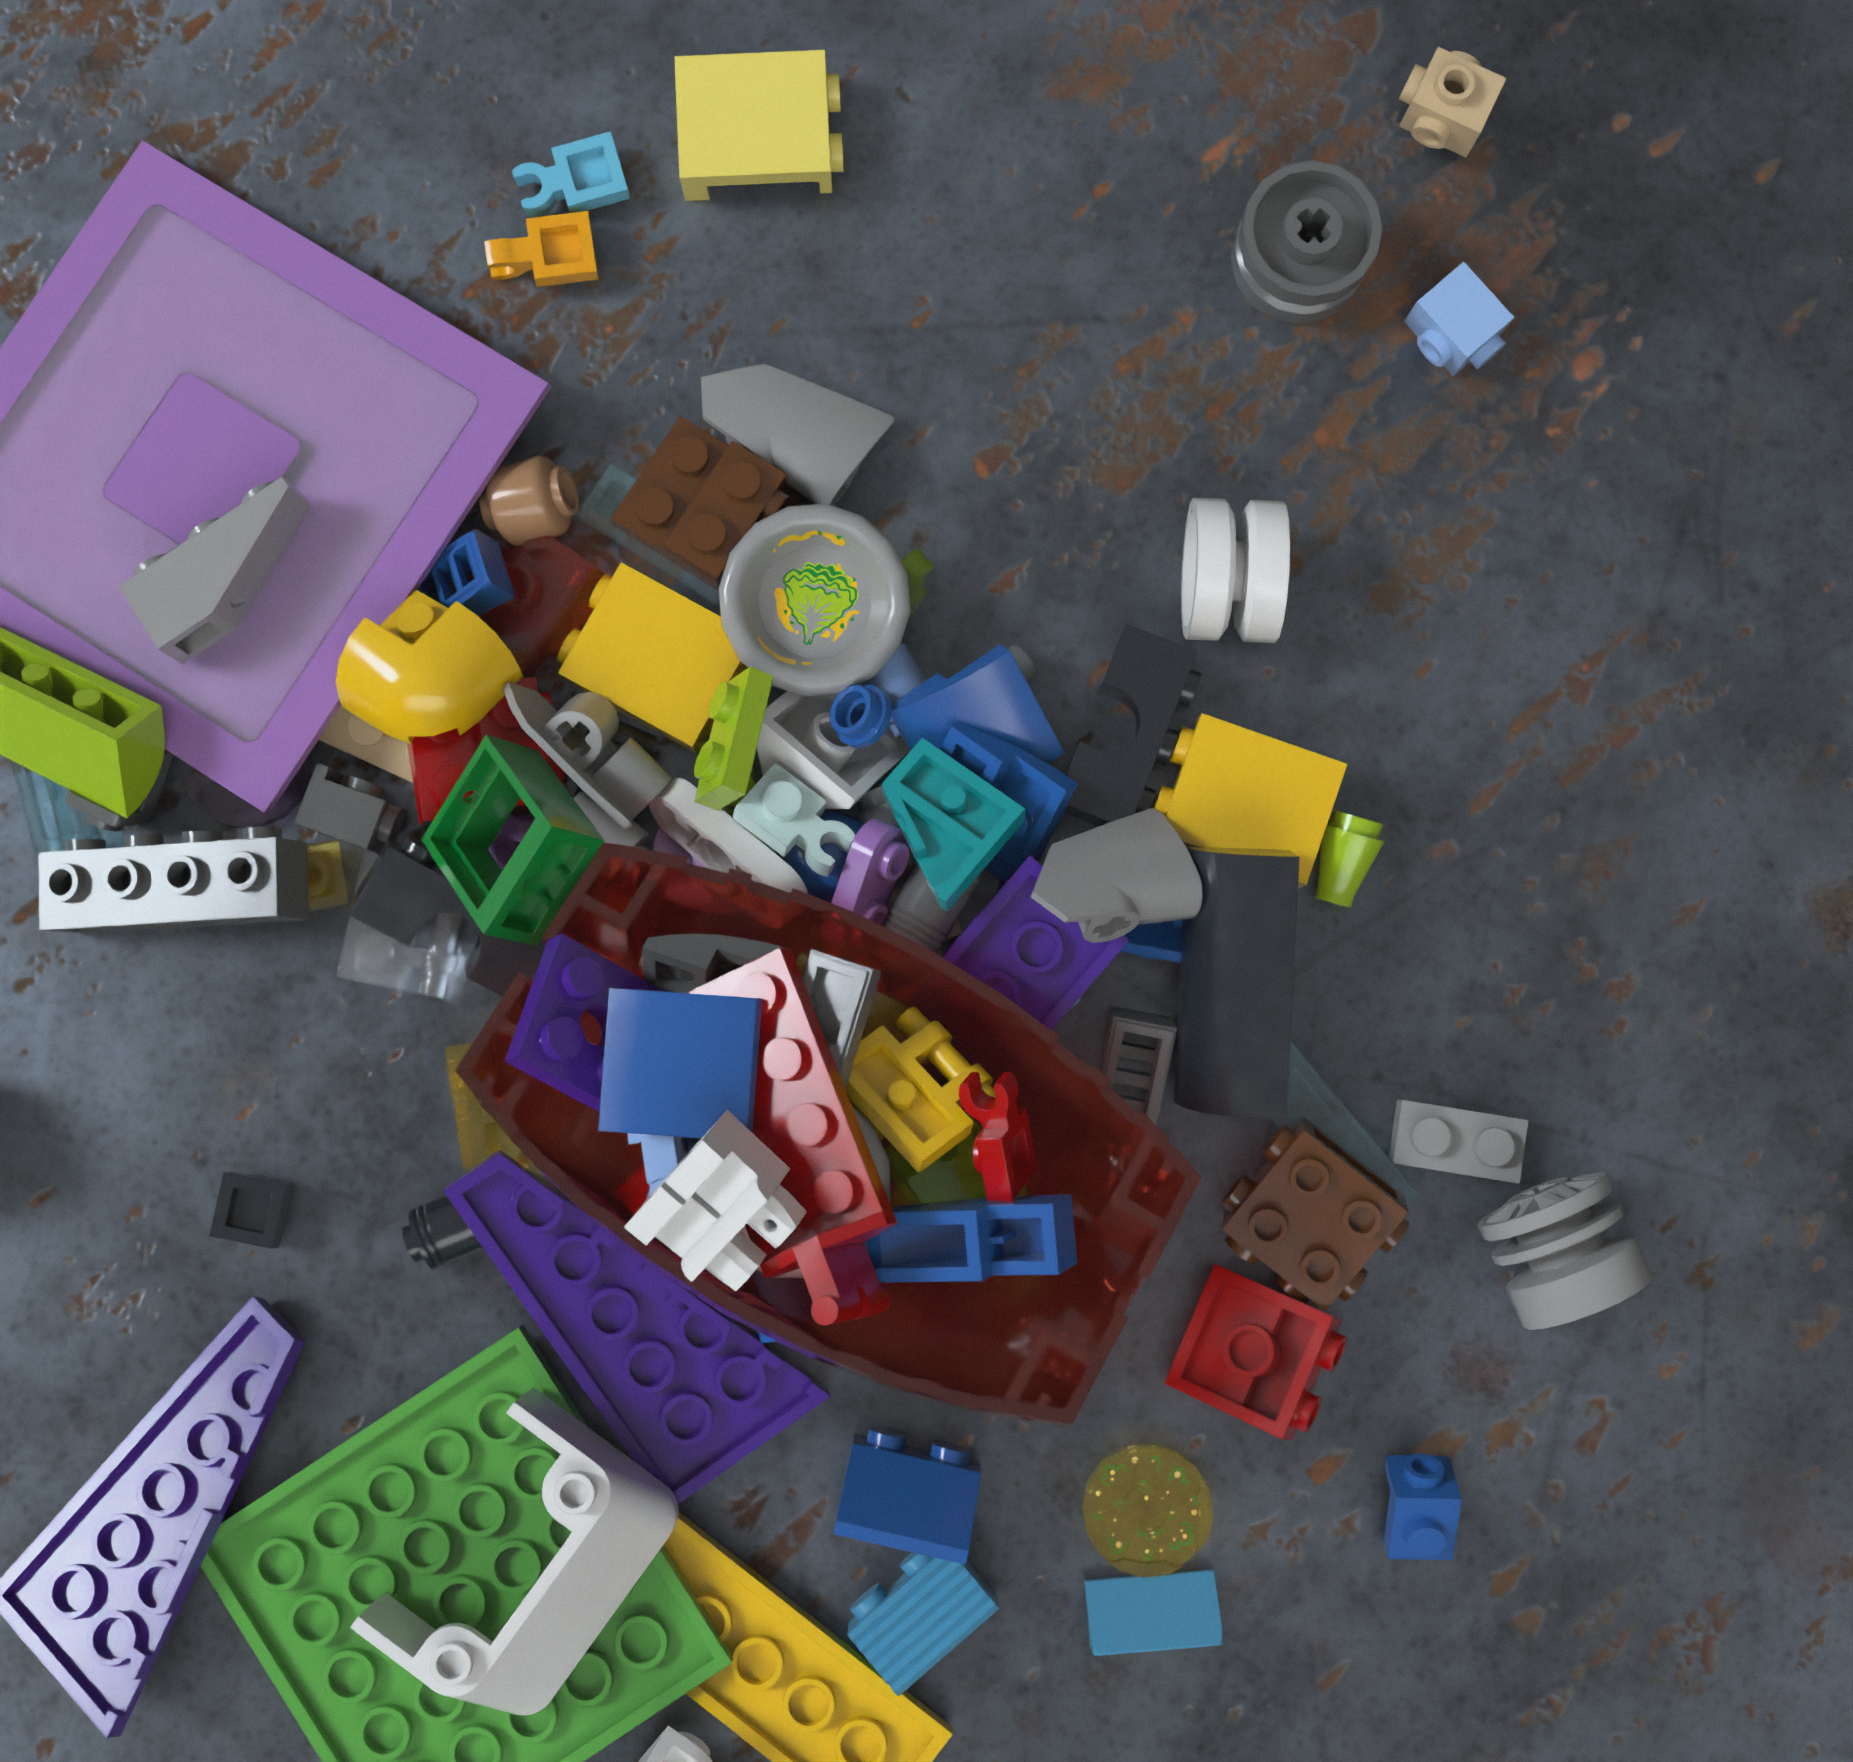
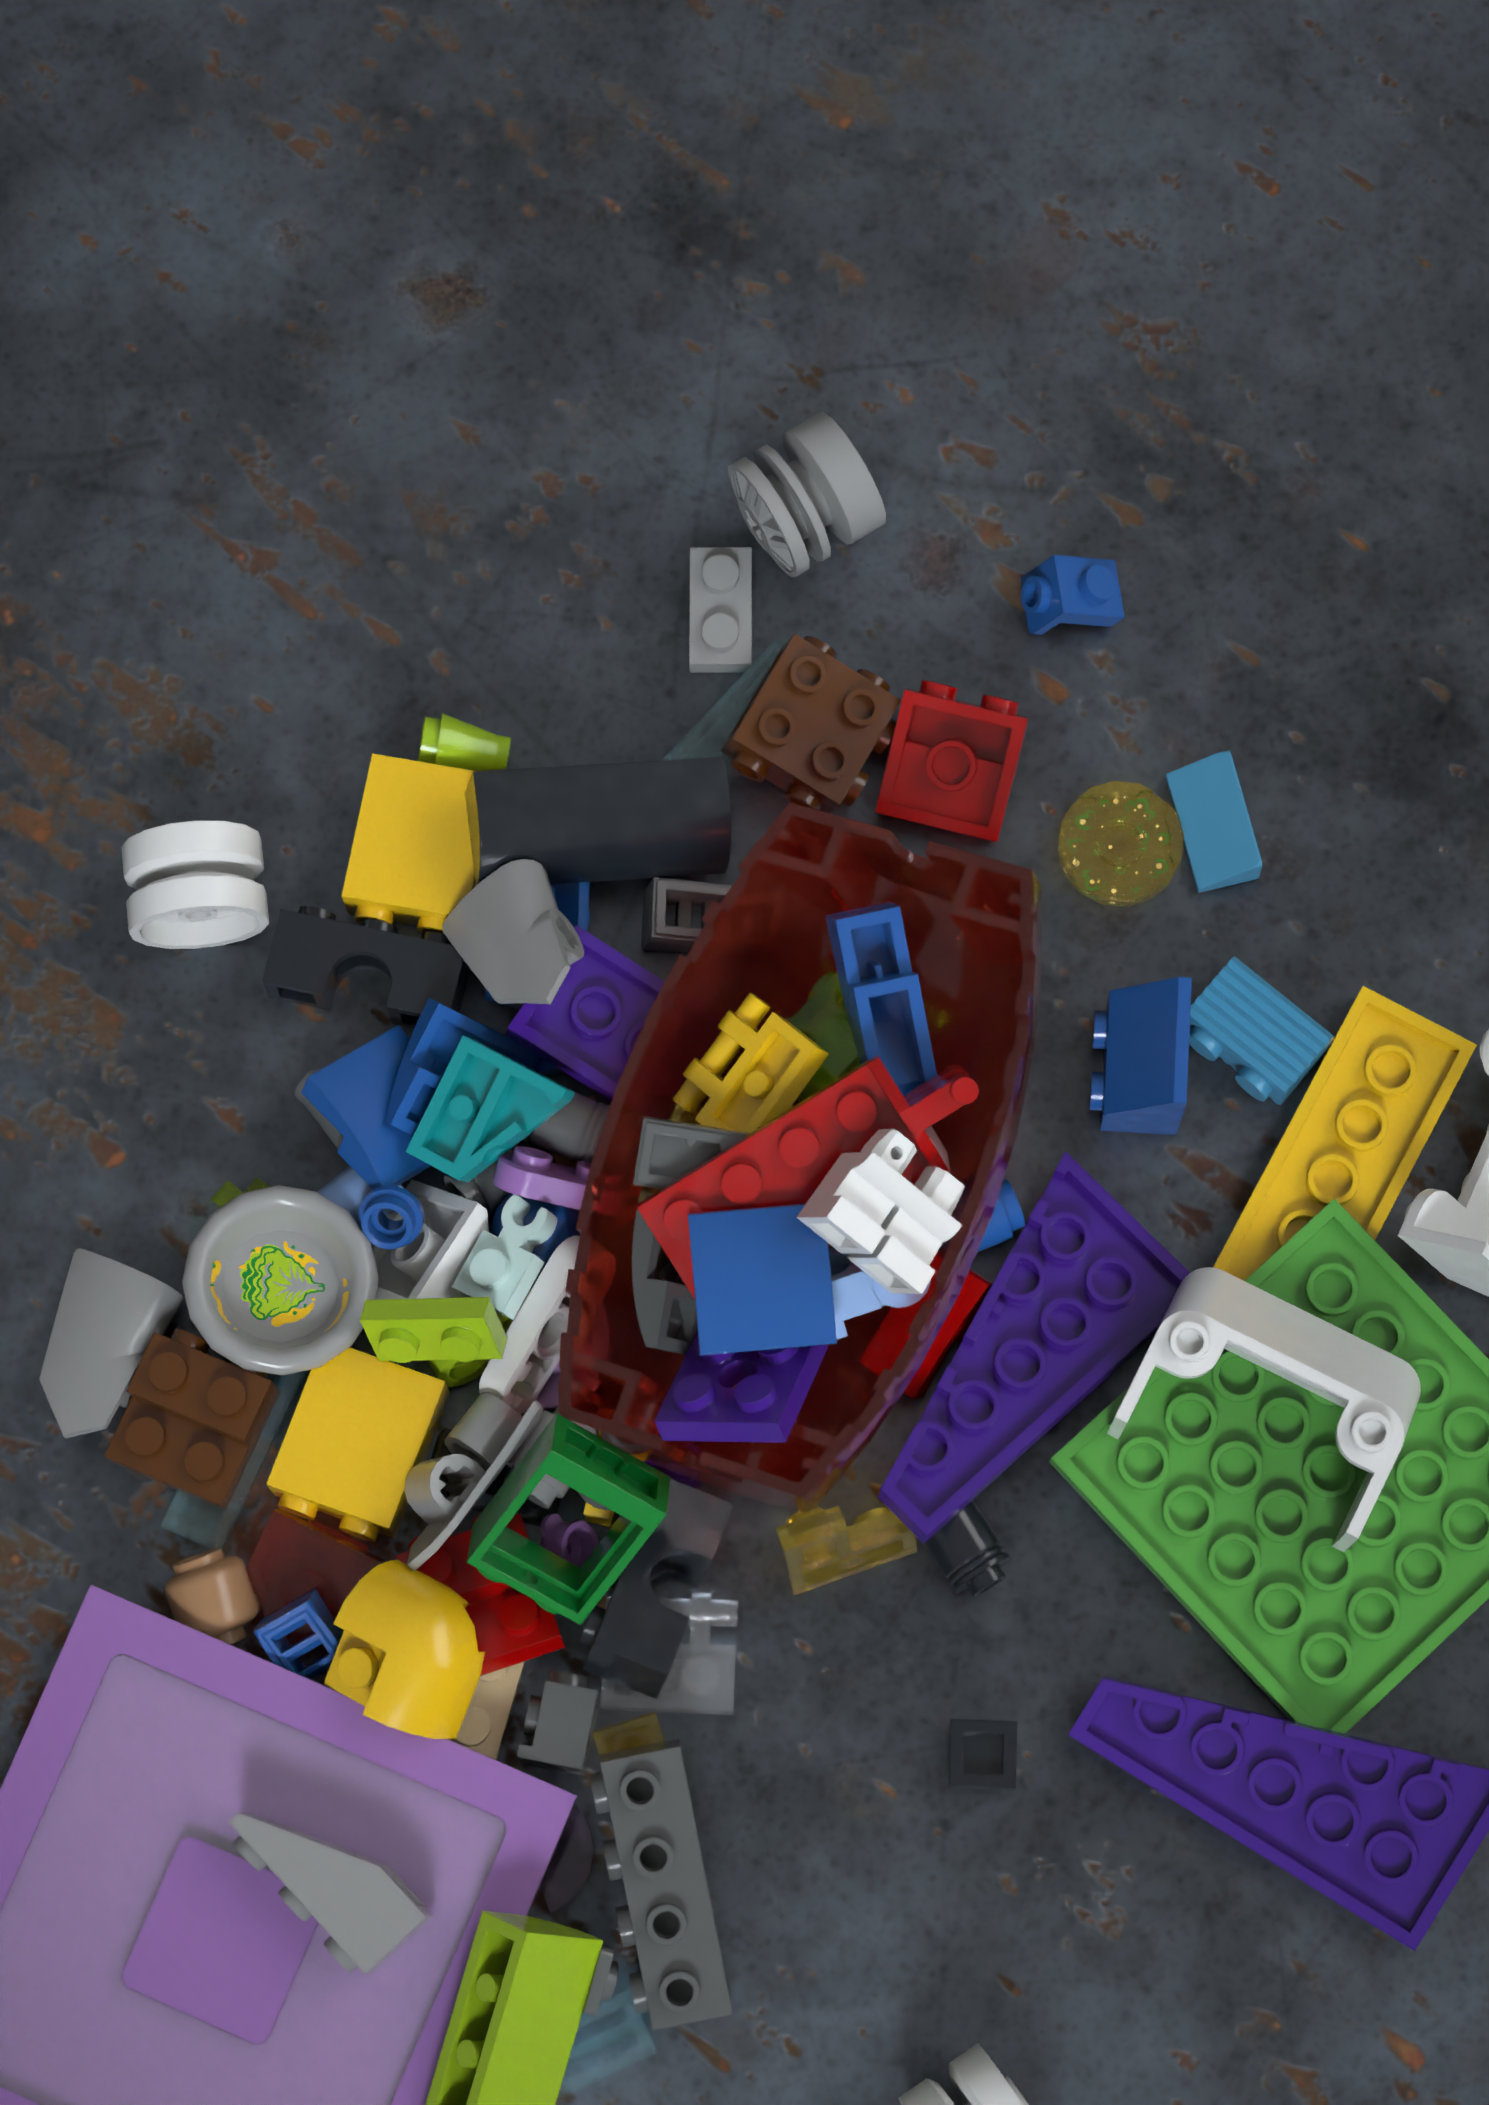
camera: 90 degrees left, 10 degrees down
red plate [959,1072,1038,1202] -> none

